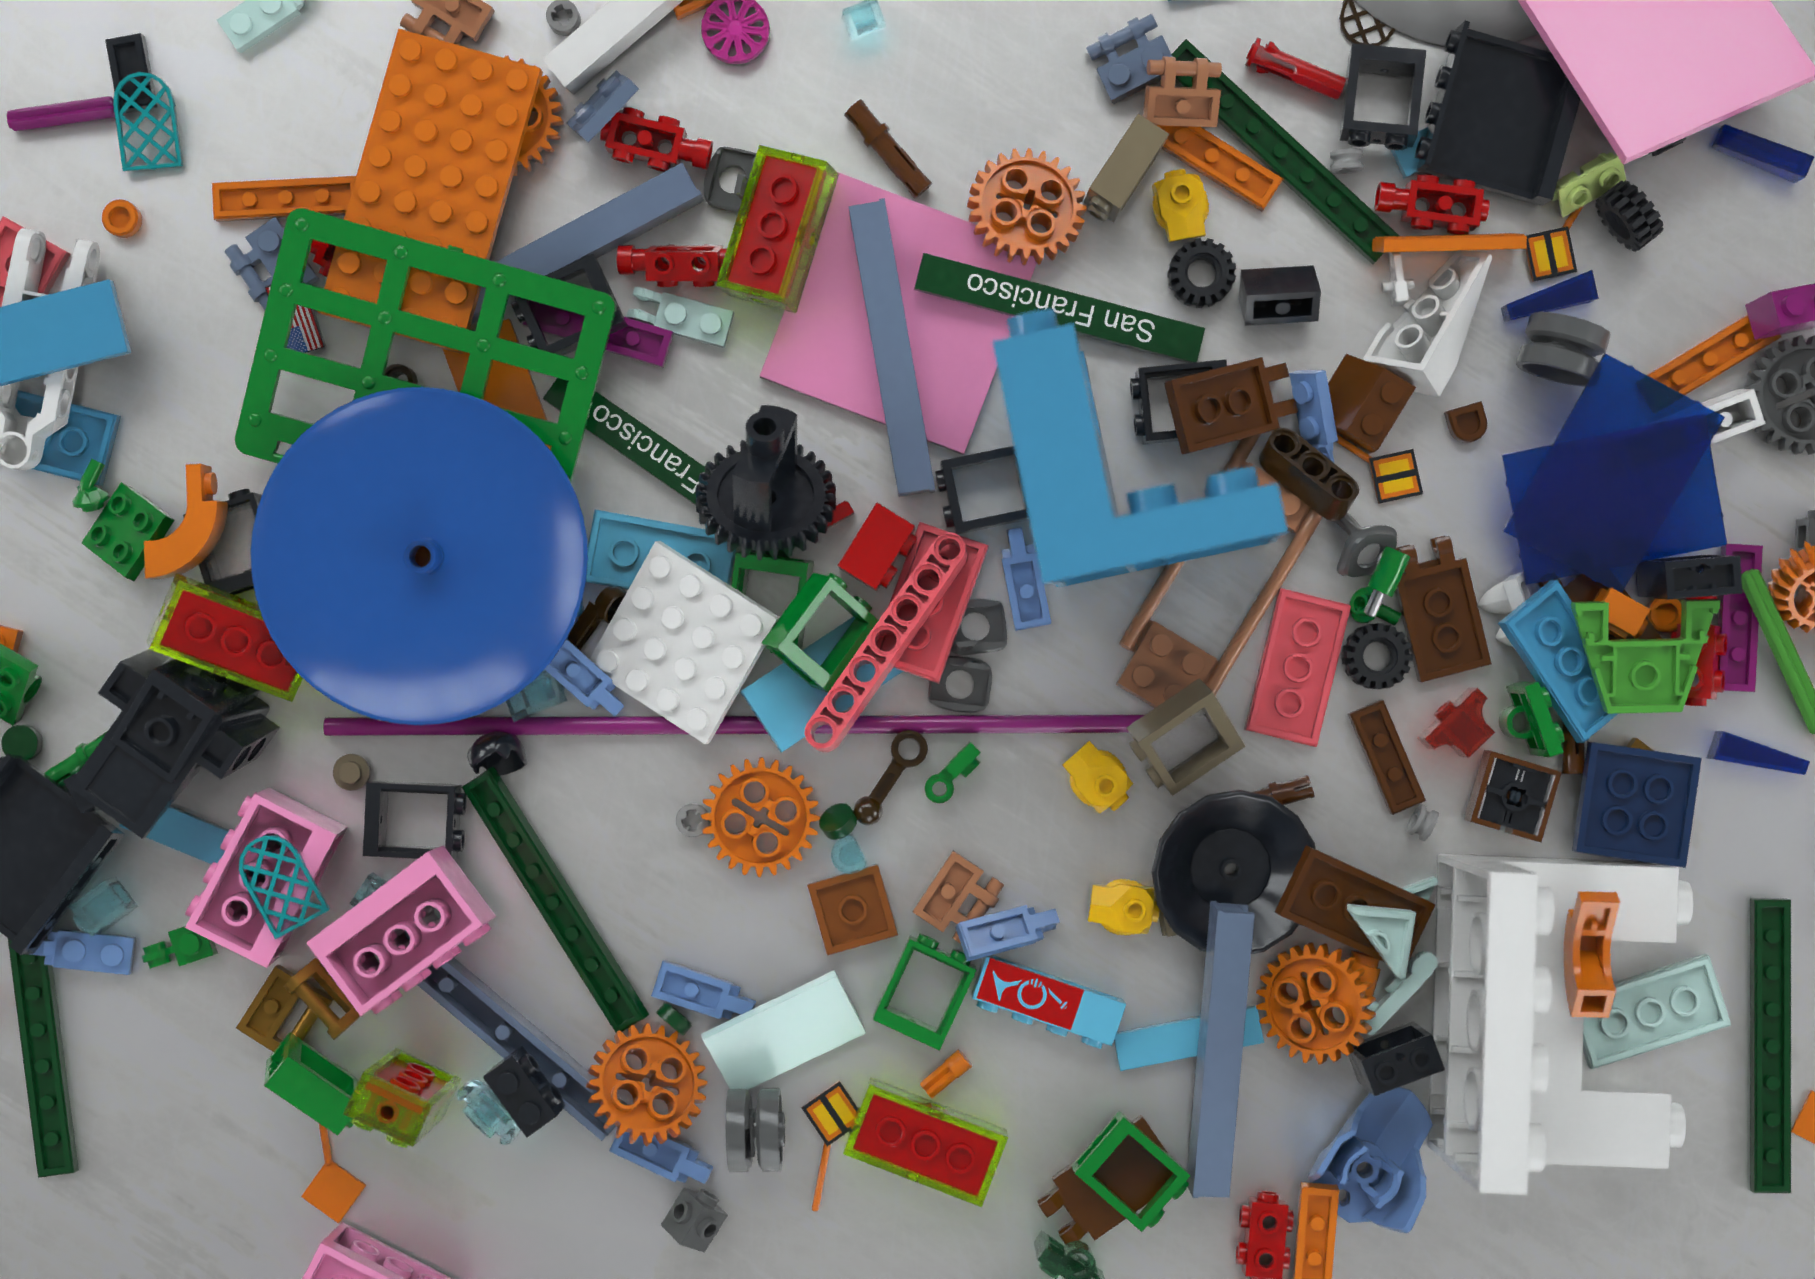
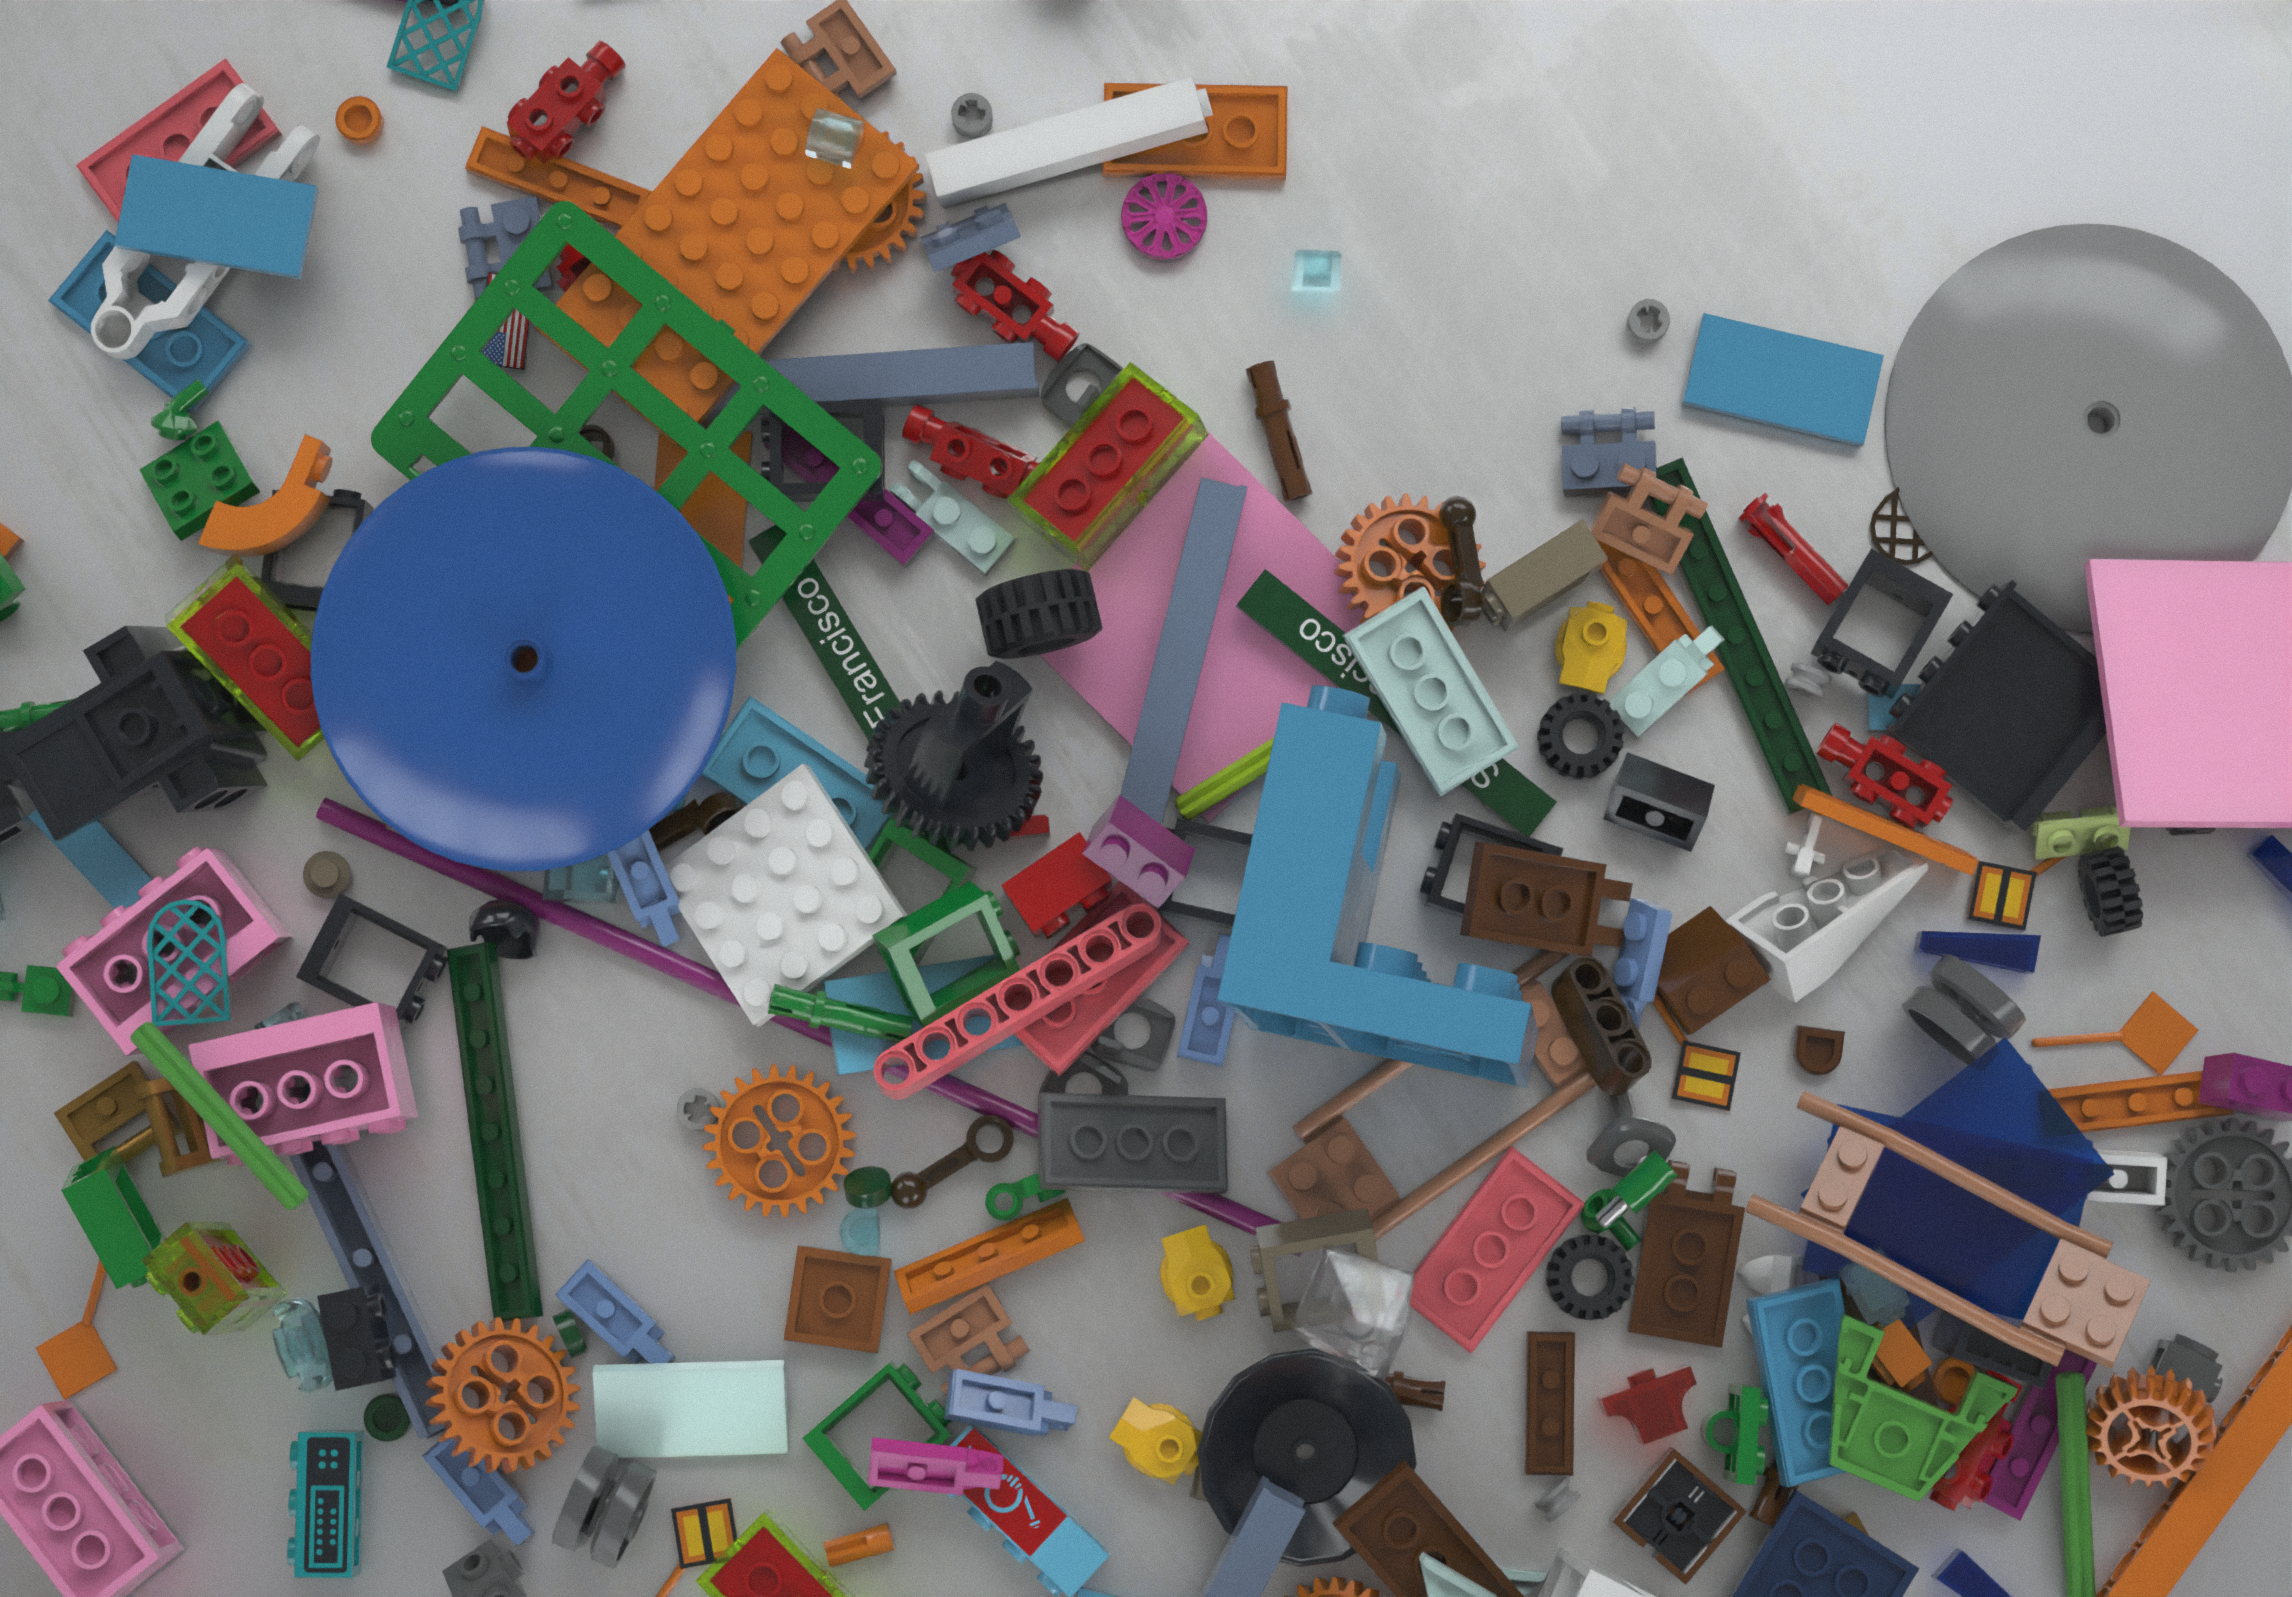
camera: 20 degrees right, 5 degrees down
none -> bright green axle [130,1022,309,1210]
none -> brick [287,1430,364,1578]
none -> dark green tile [363,1393,412,1442]
none -> red brick [506,40,626,164]
none -> green pin [767,984,913,1044]
none -> clear light blue brick [806,108,865,169]
none -> dark pink hinge [867,1437,1003,1496]
none -> orange plate [894,1197,1085,1315]
none -> black tyre [975,569,1103,659]
none -> dark grey tile [1038,1093,1228,1194]
none -> brick [1082,795,1195,908]
none -> lime axle [1174,737,1274,820]
none -> clear slope [1290,1245,1414,1380]
none -> light aqua tile [1342,587,1520,796]
none -> dark brown piece [1439,495,1485,627]
none -> light aqua hinge [1608,626,1725,737]
none -> nougat plate [1745,1091,2151,1369]
none -> clear light blue brick [1839,1247,1911,1327]
none -> orange piece [2031,991,2199,1075]

